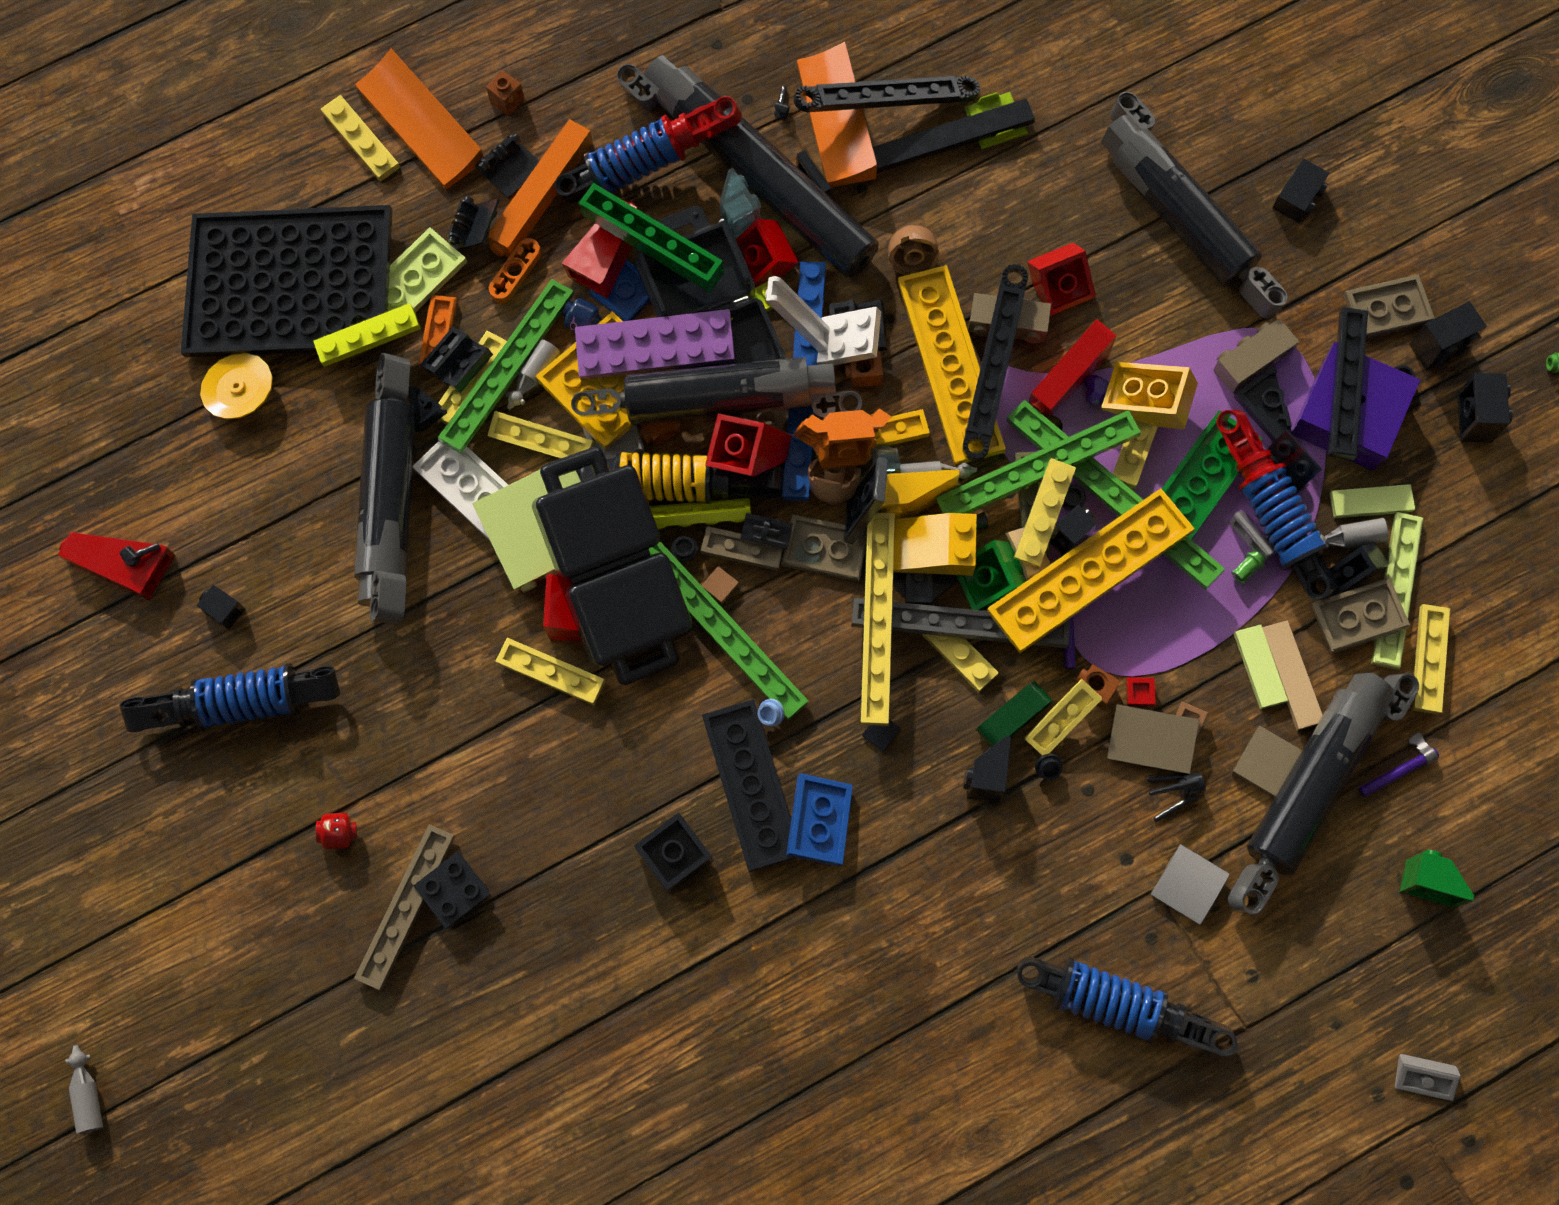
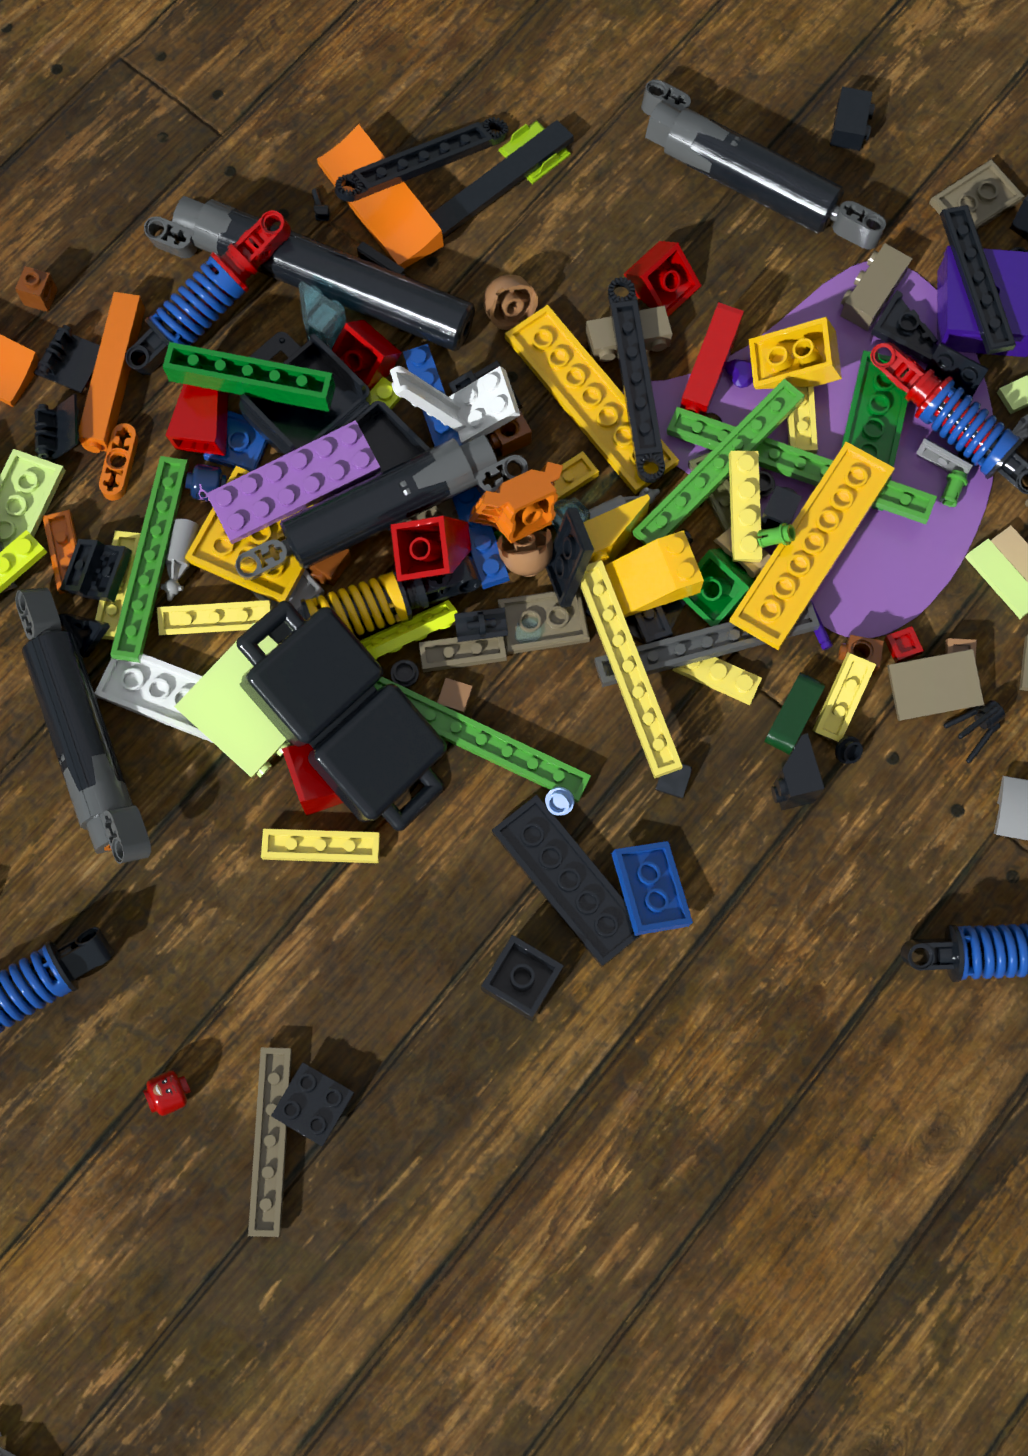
camera: 25 degrees left, 0 degrees up
none -> bright green pin [757,523,796,548]

